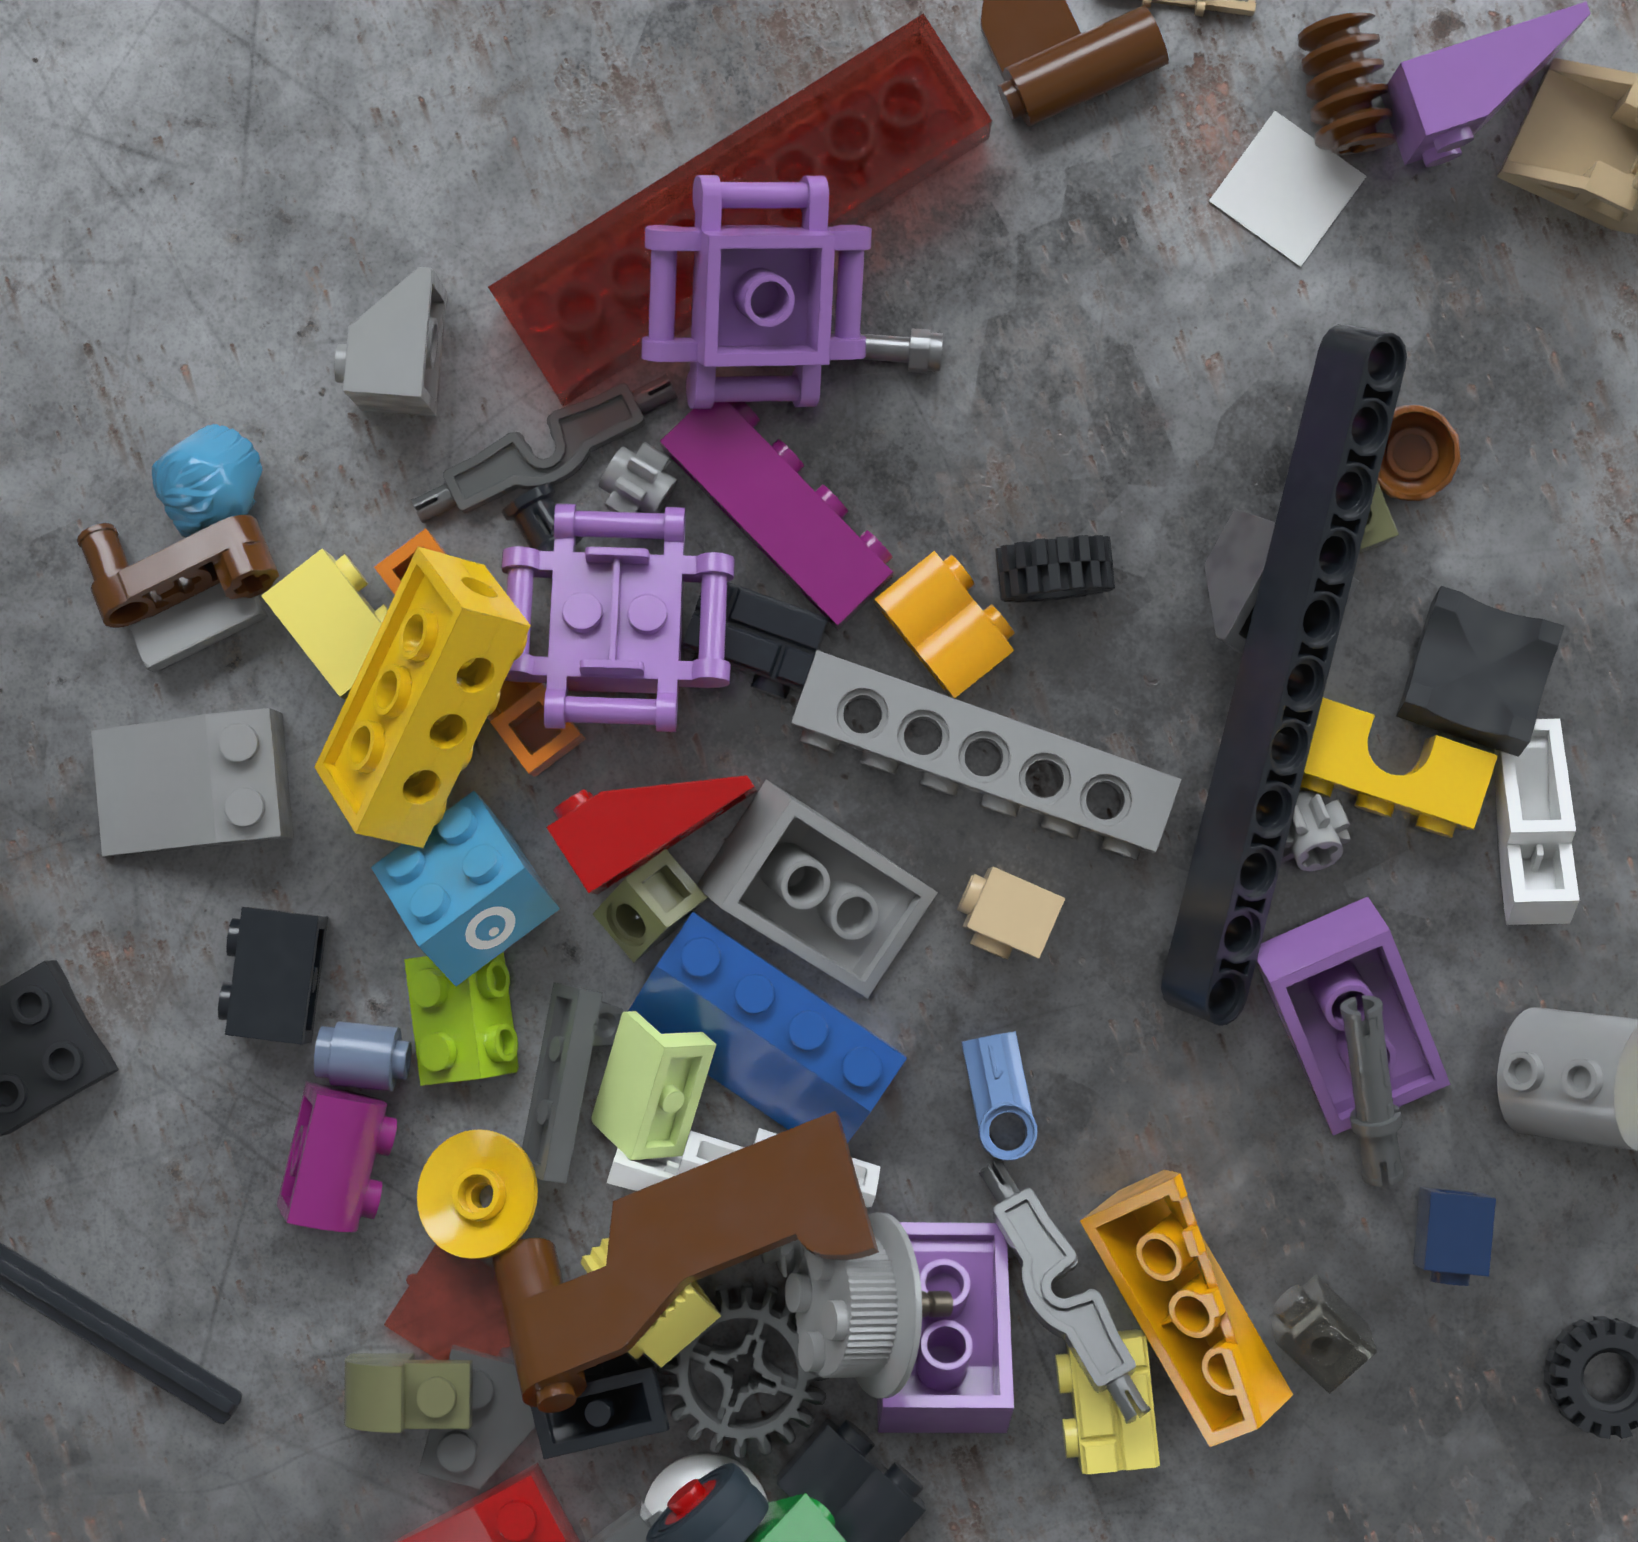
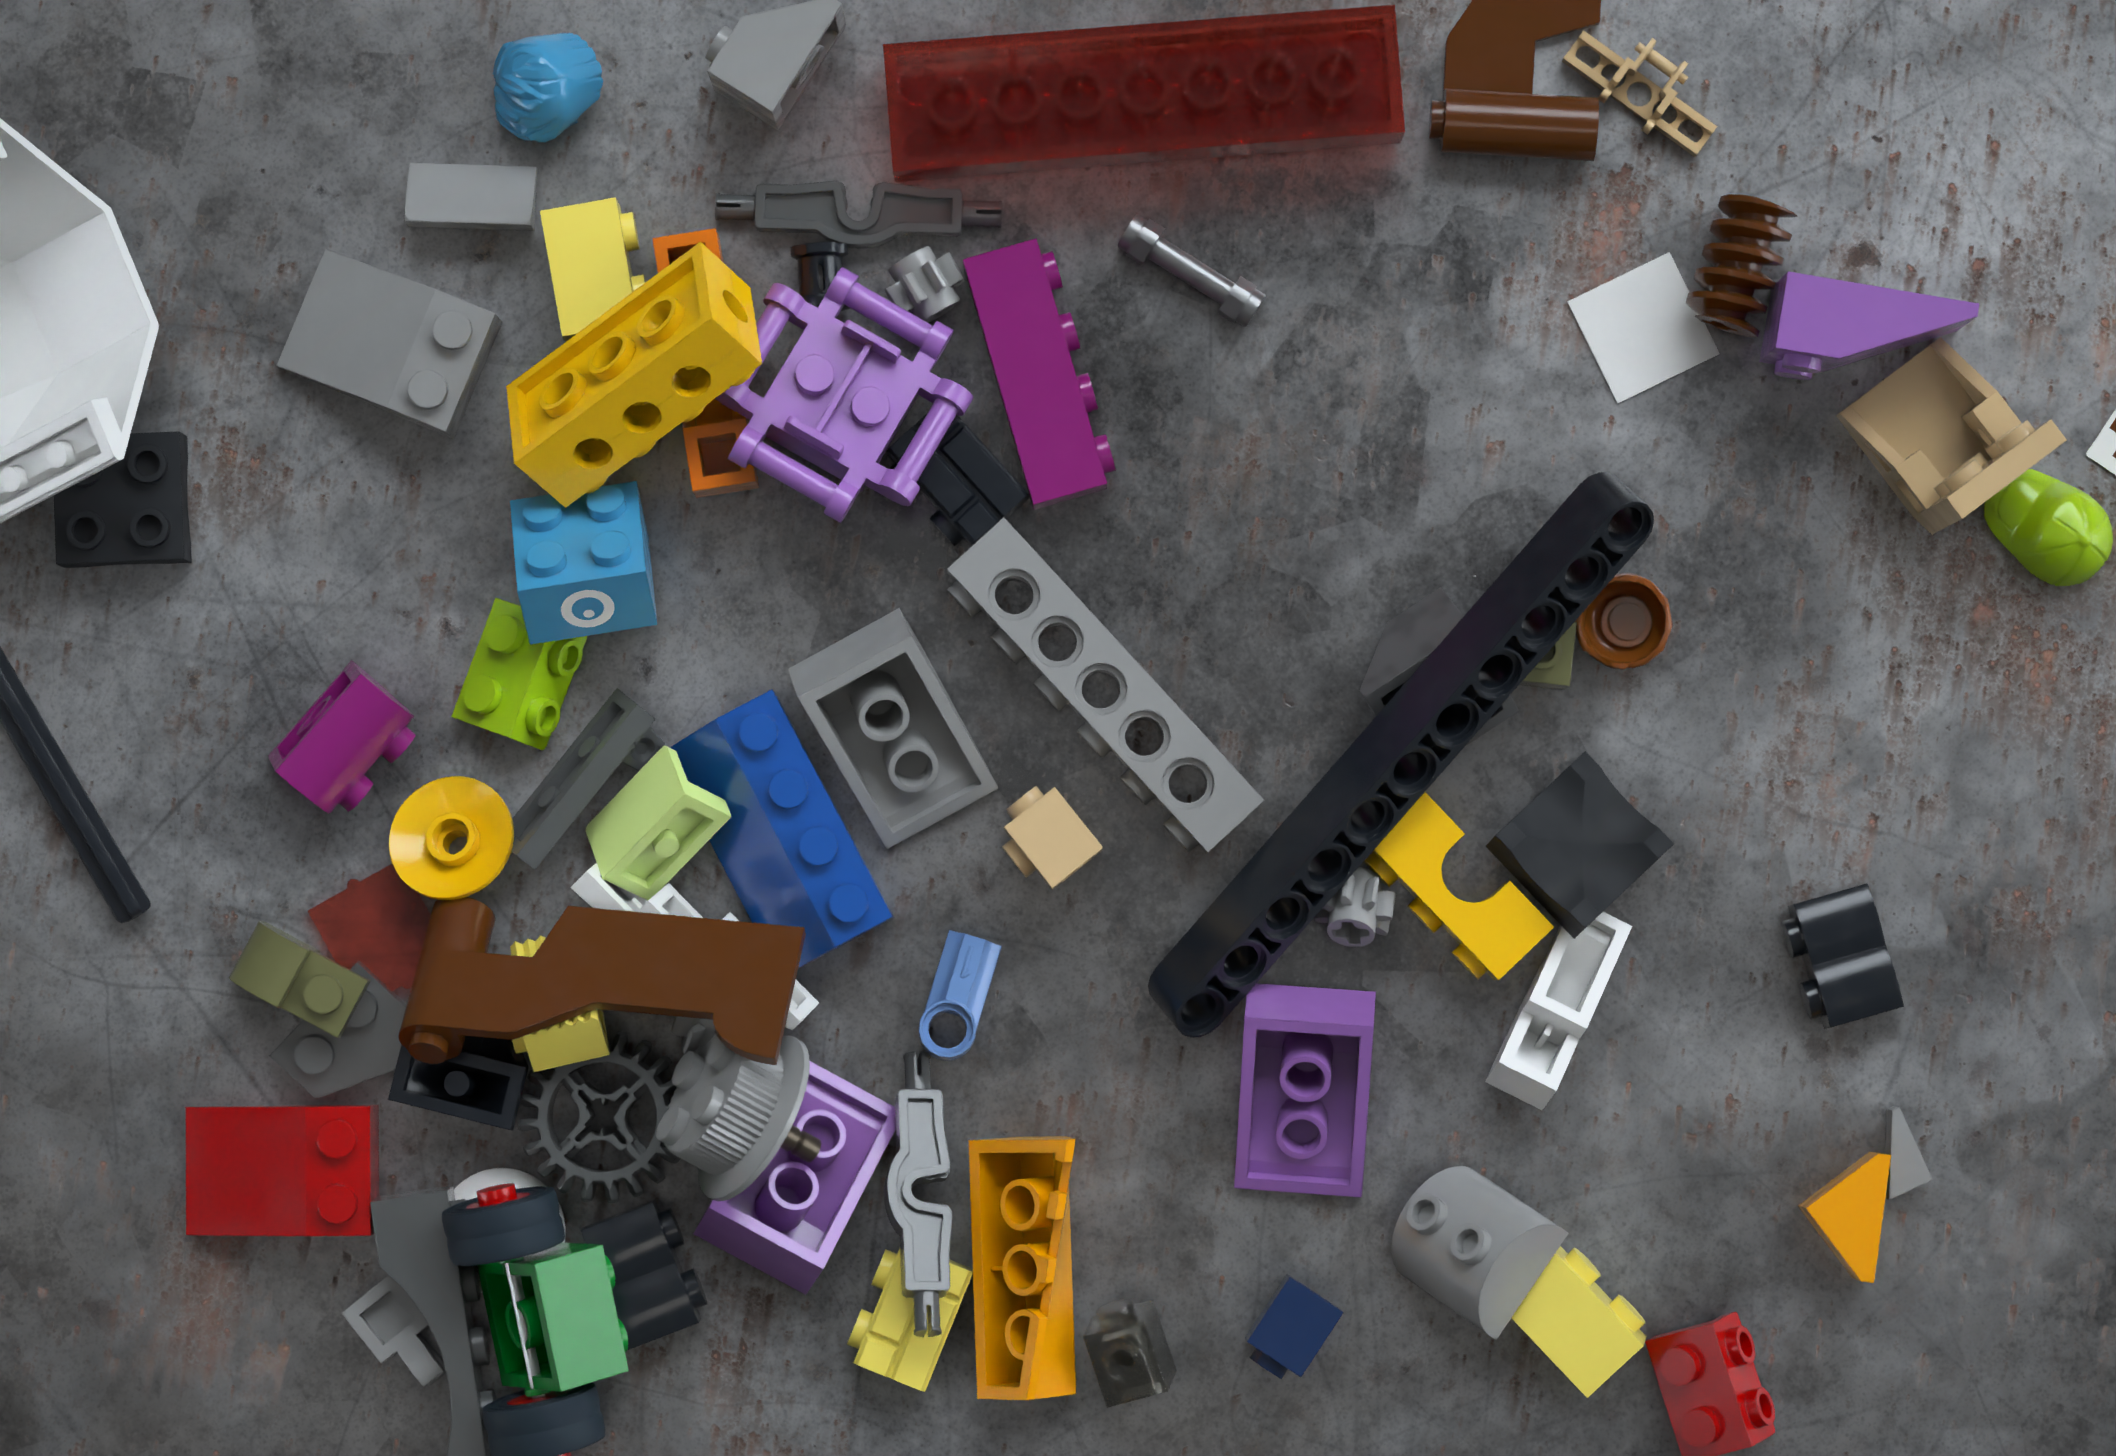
camera: 15 degrees right, 0 degrees up
reddish brown beam [77,515,279,628] -> none
black brick [218,907,328,1045] -> none
sand blue brick [314,1021,412,1091] -> none
red slope [546,775,758,895] -> none
olive brick [592,849,708,963] -> none
medium lavender brick [641,175,872,409] -> none
light orange brick [873,551,1015,699] -> none
black tyre [995,535,1115,602] -> none
dark grey pin [1340,995,1404,1186] -> none

